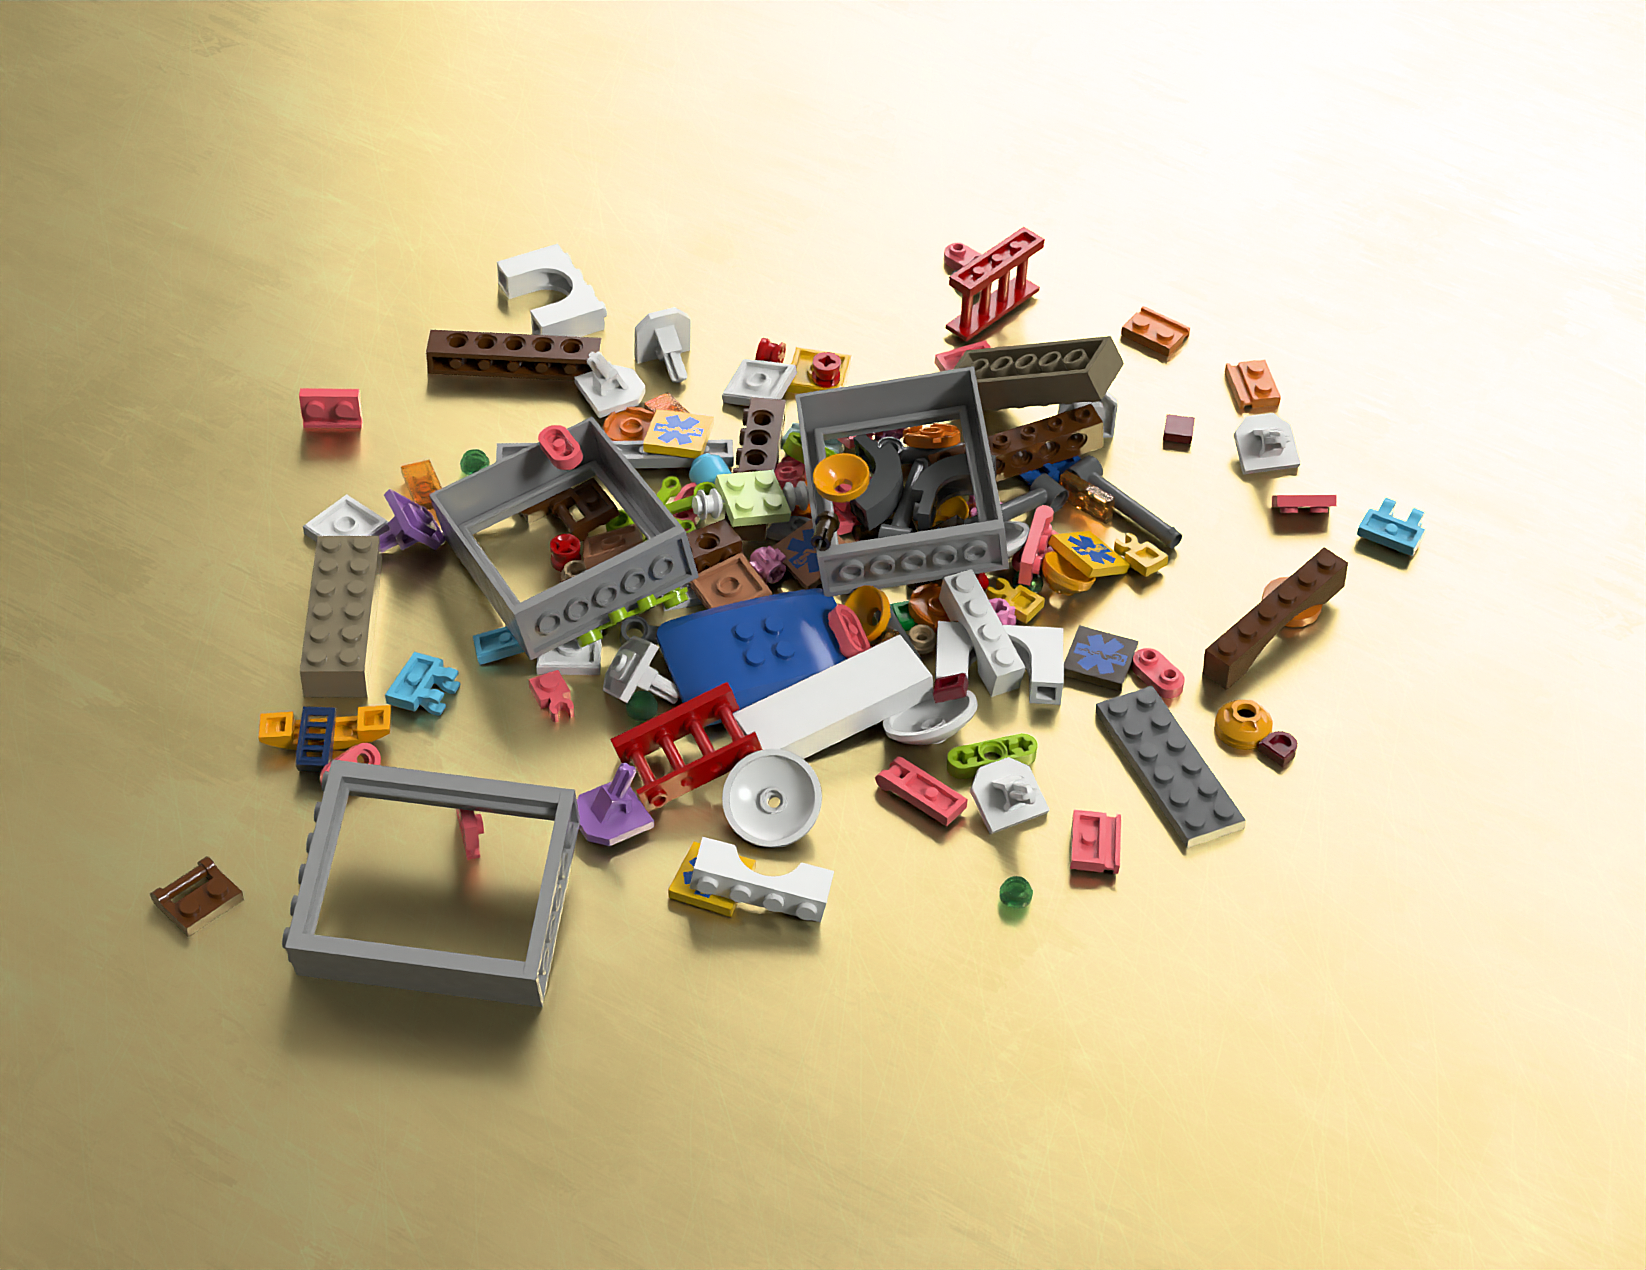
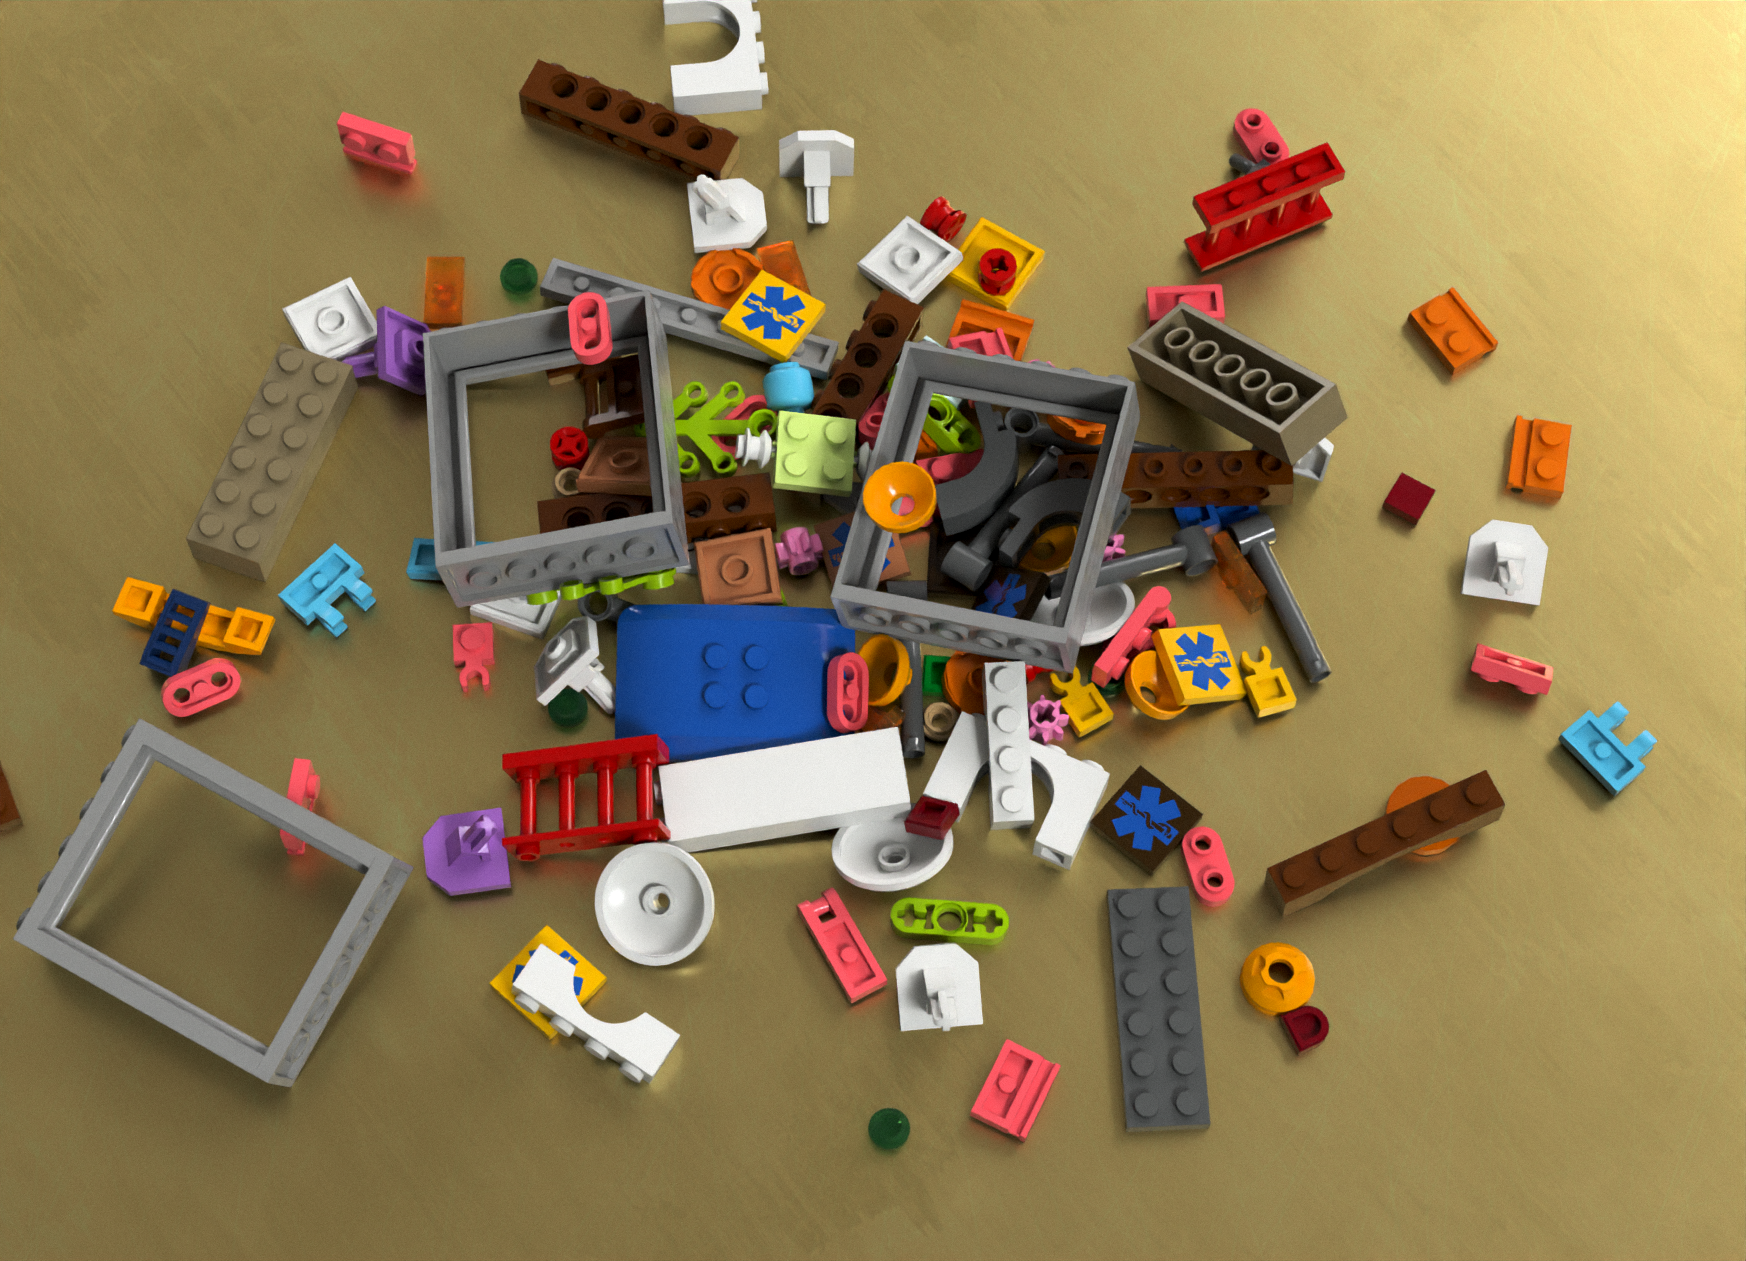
camera: 20 degrees right, 20 degrees up
dark brown pin [811,511,840,551] -> none

